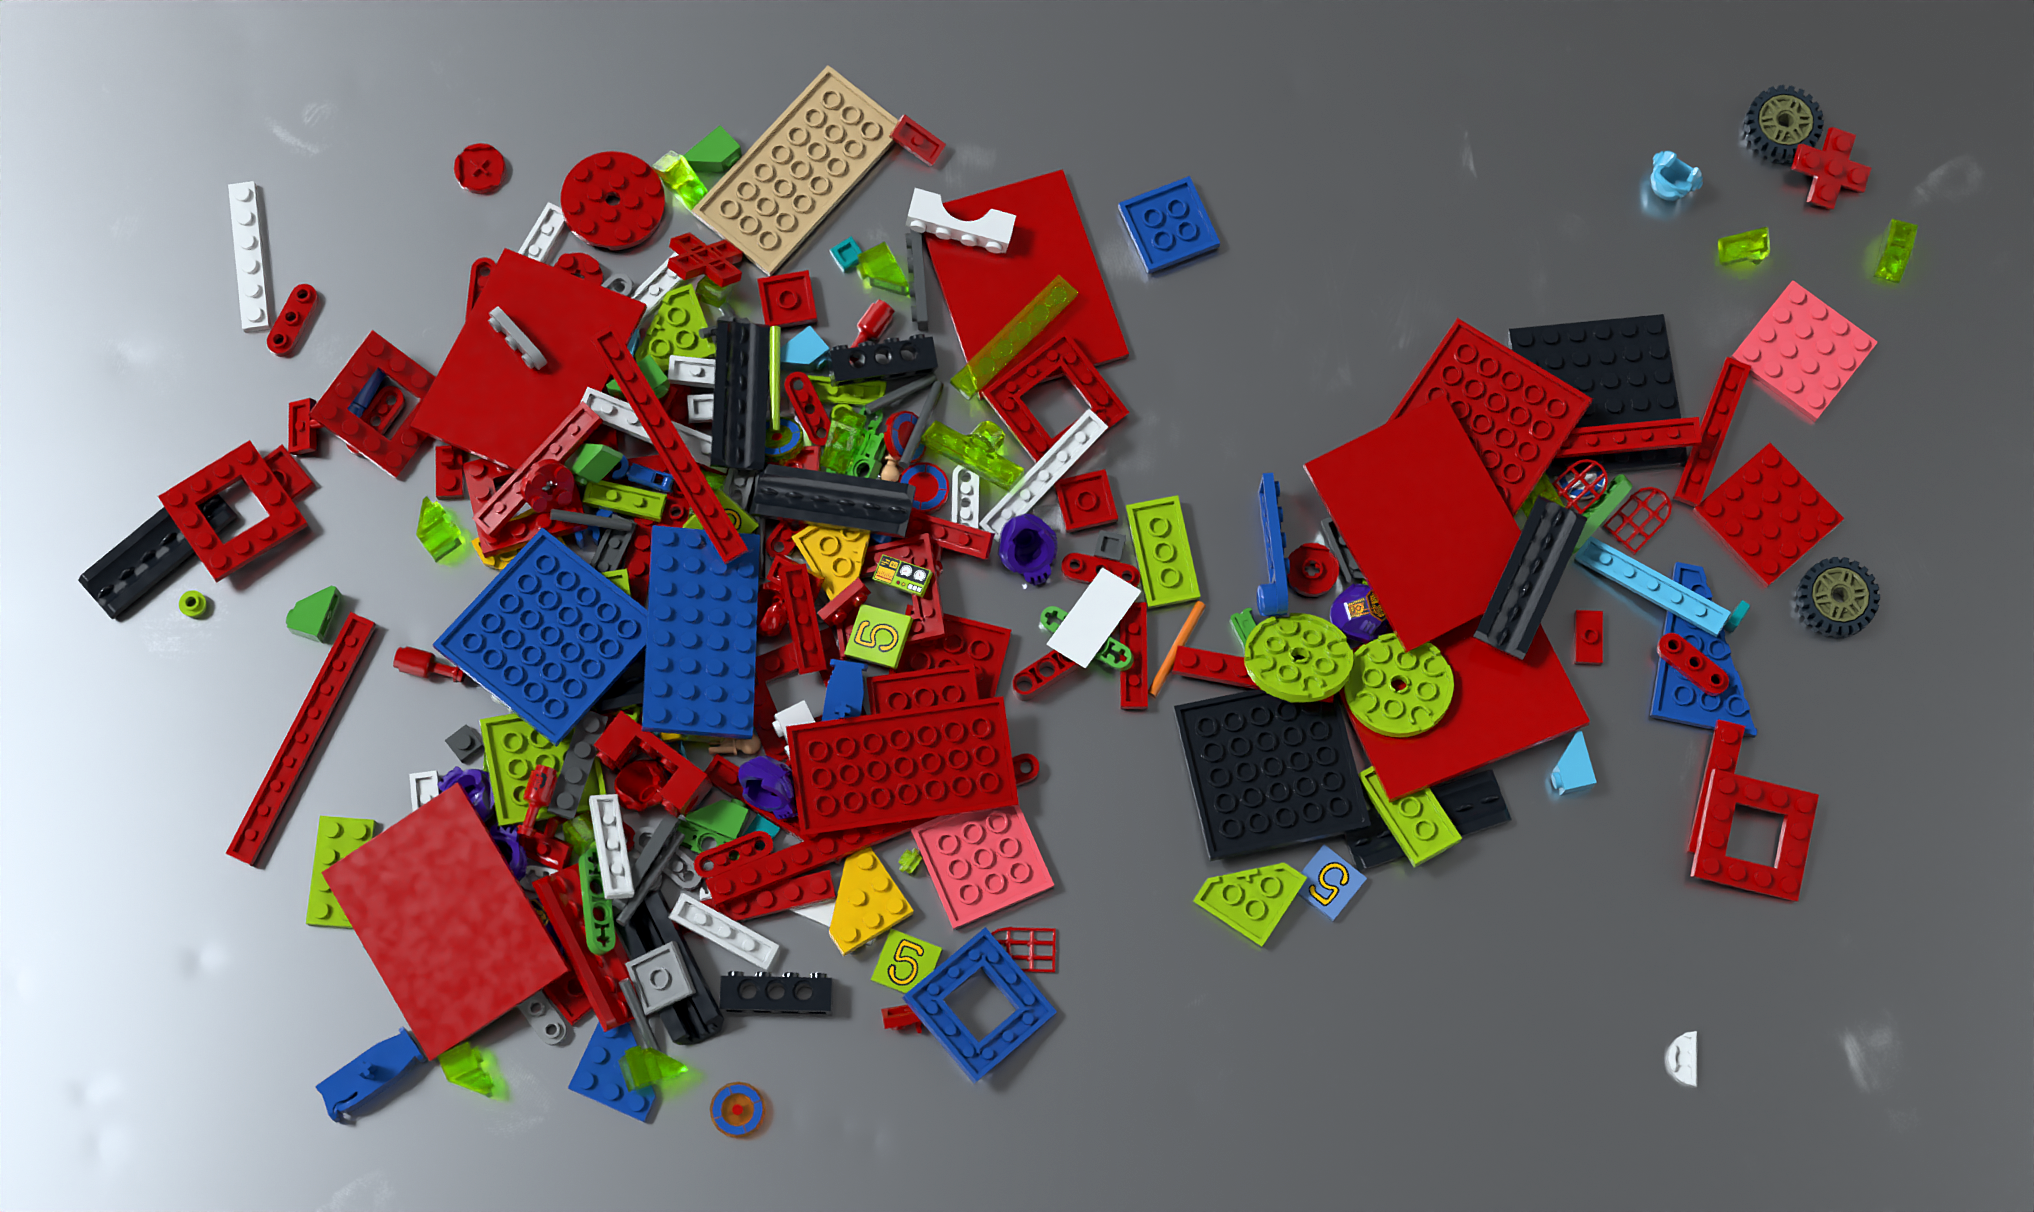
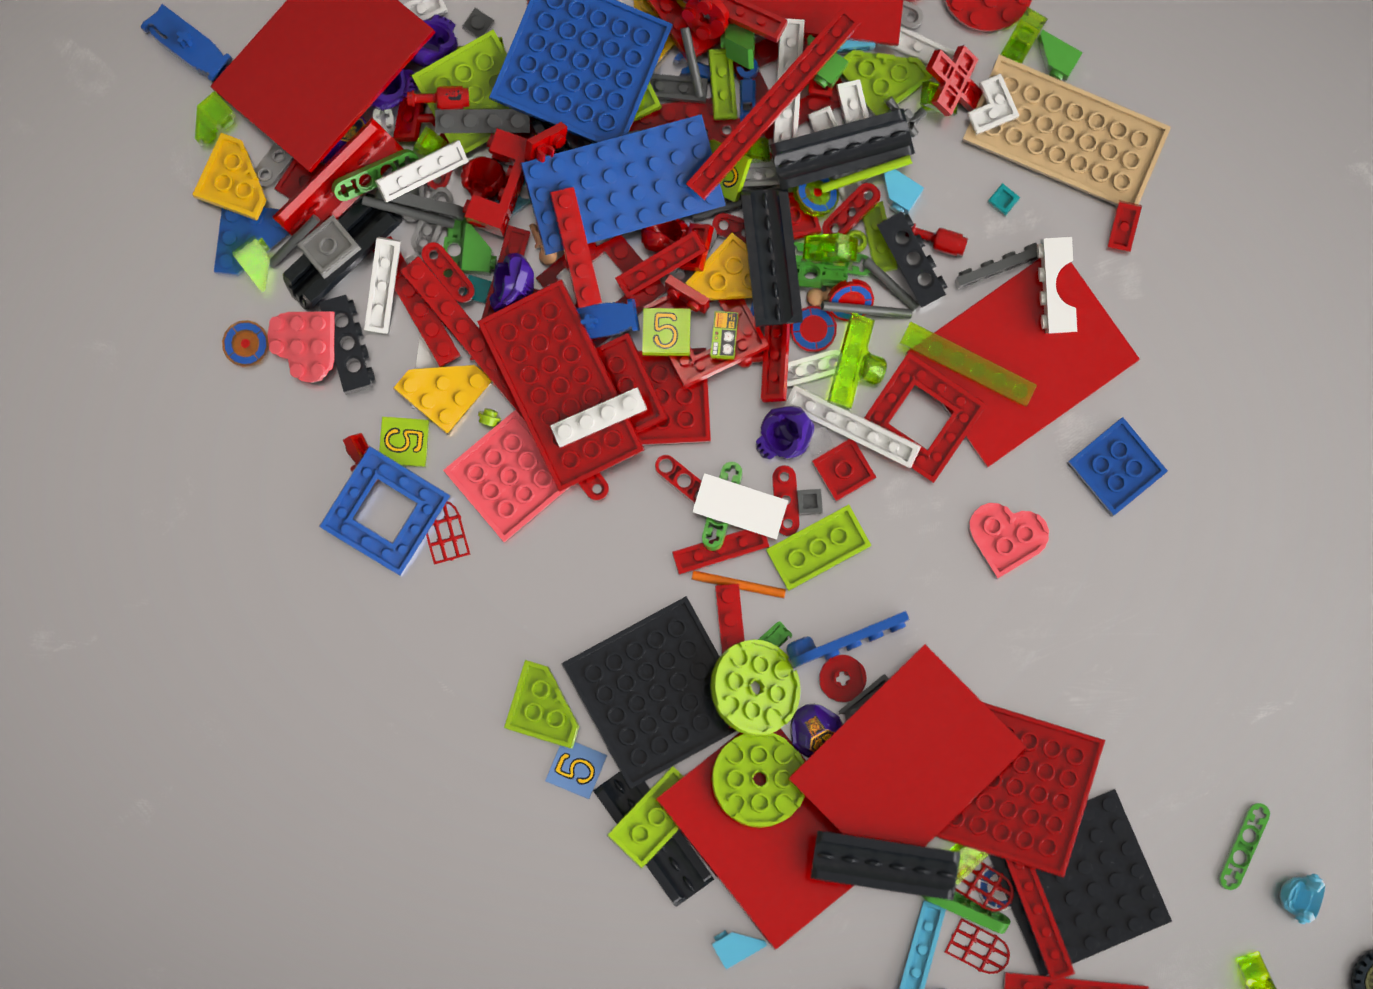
camera: 70 degrees right, 10 degrees up
red plate [757,270,818,328] -> none
clear neon green slope [855,241,910,296] -> none
red plate [1574,610,1603,665] -> none
none -> yellow plate [192,133,267,221]
none -> coral plate [267,311,334,383]
none -> red plate [524,122,568,163]
none -> red plate [550,187,602,308]
none -> white plate [550,388,647,447]
none -> white tile [967,73,1020,135]
none -> coral plate [969,503,1049,579]
none -> bright green beam [1218,803,1270,890]

